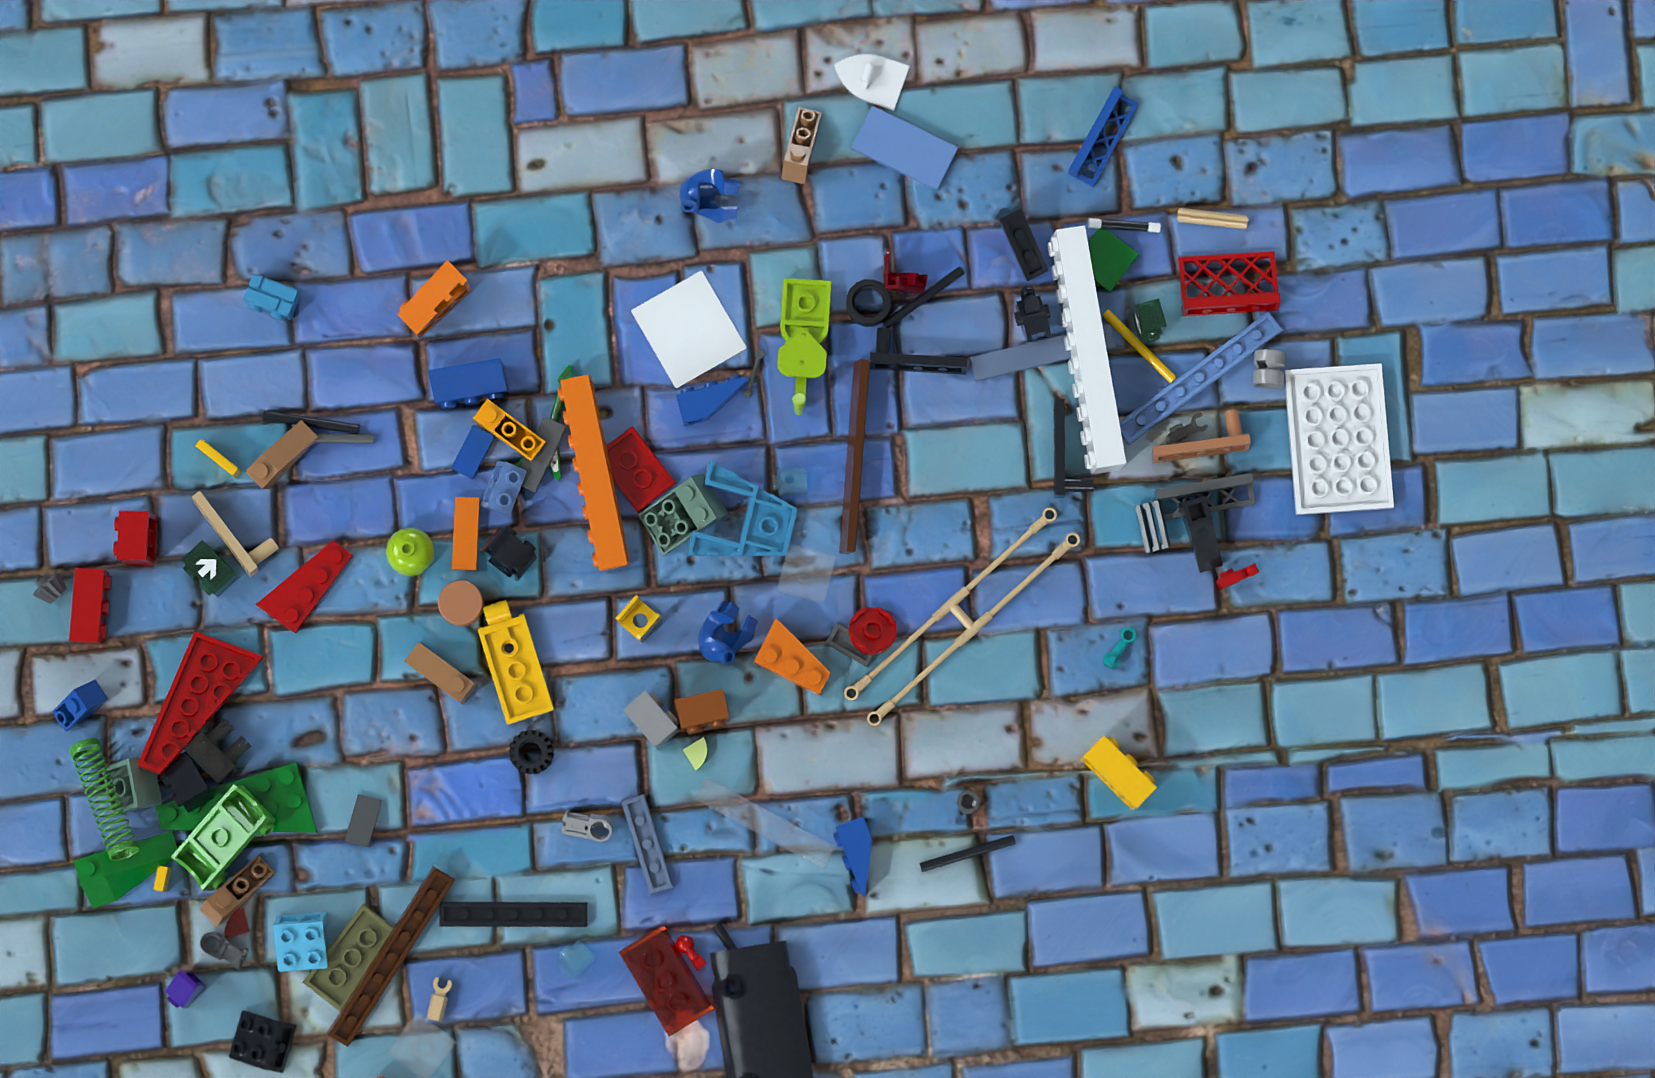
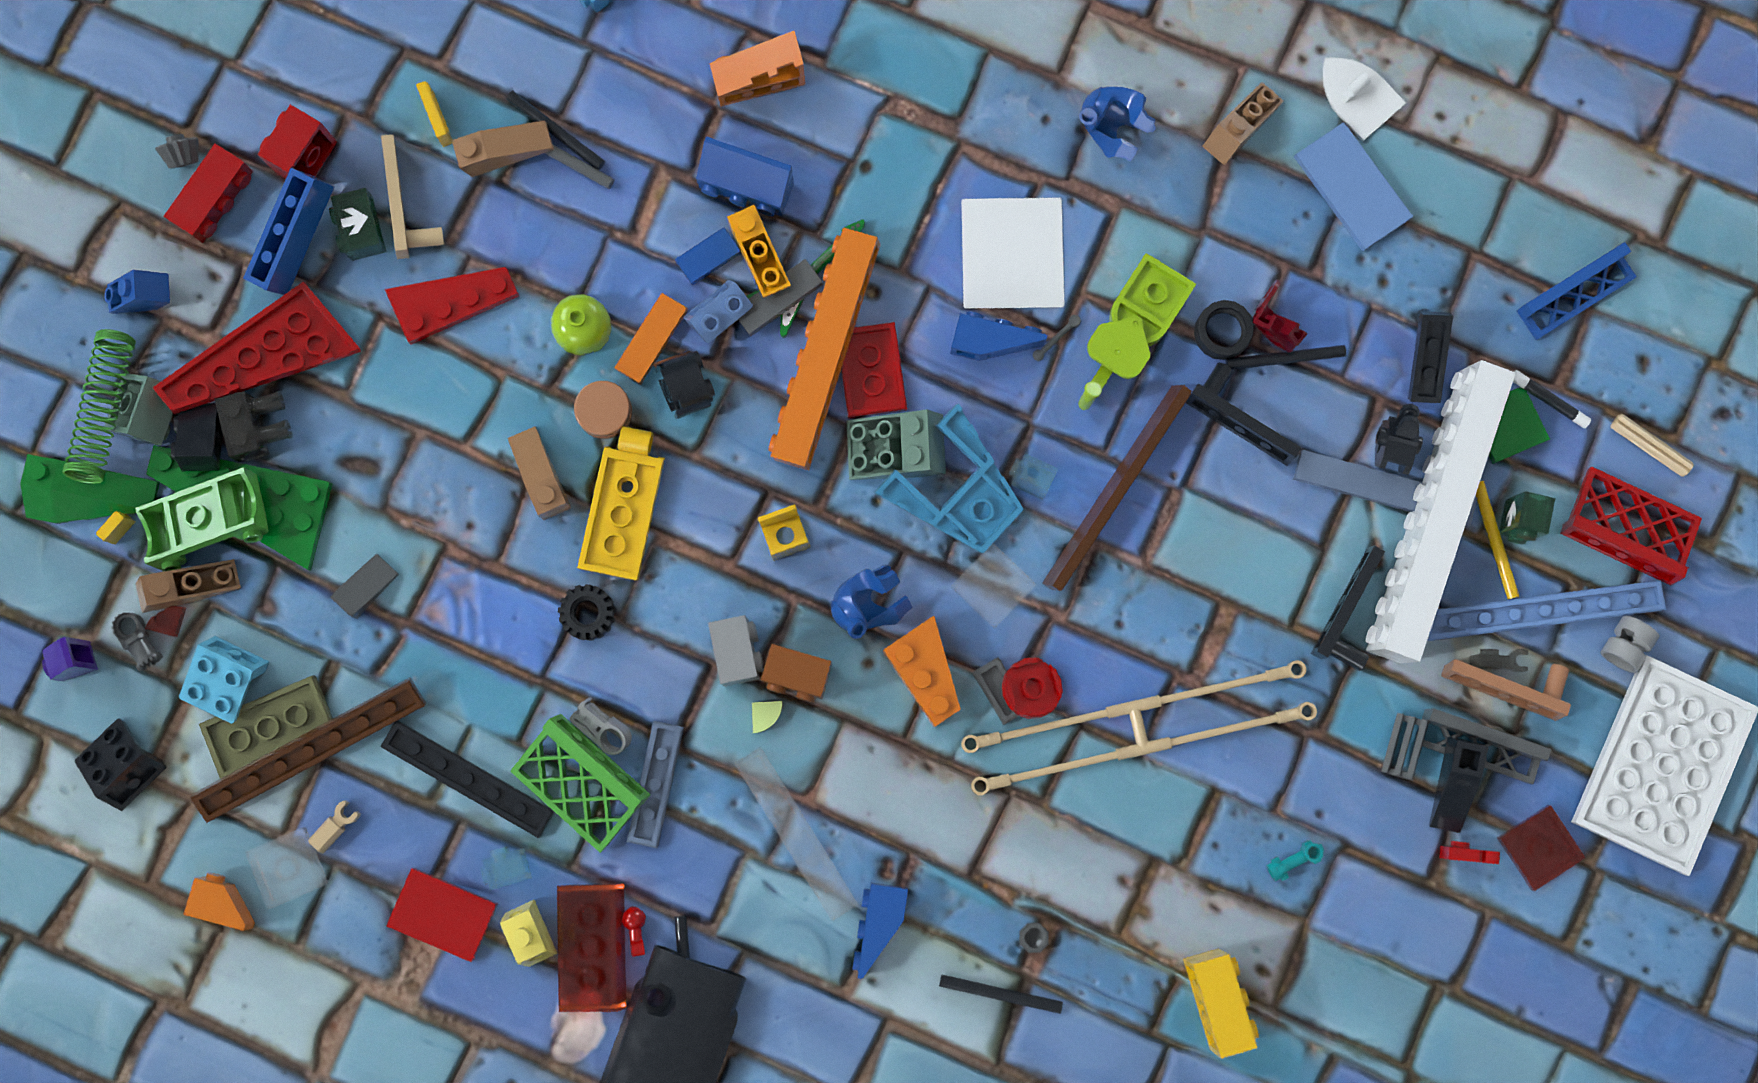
camera: 25 degrees right, 0 degrees up
none -> blue brick [243,168,335,295]
none -> red tile [386,868,498,962]
none -> light yellow torso [500,900,558,967]
none -> bright green fence [510,714,651,853]
none -> clear red tile [1497,805,1586,891]

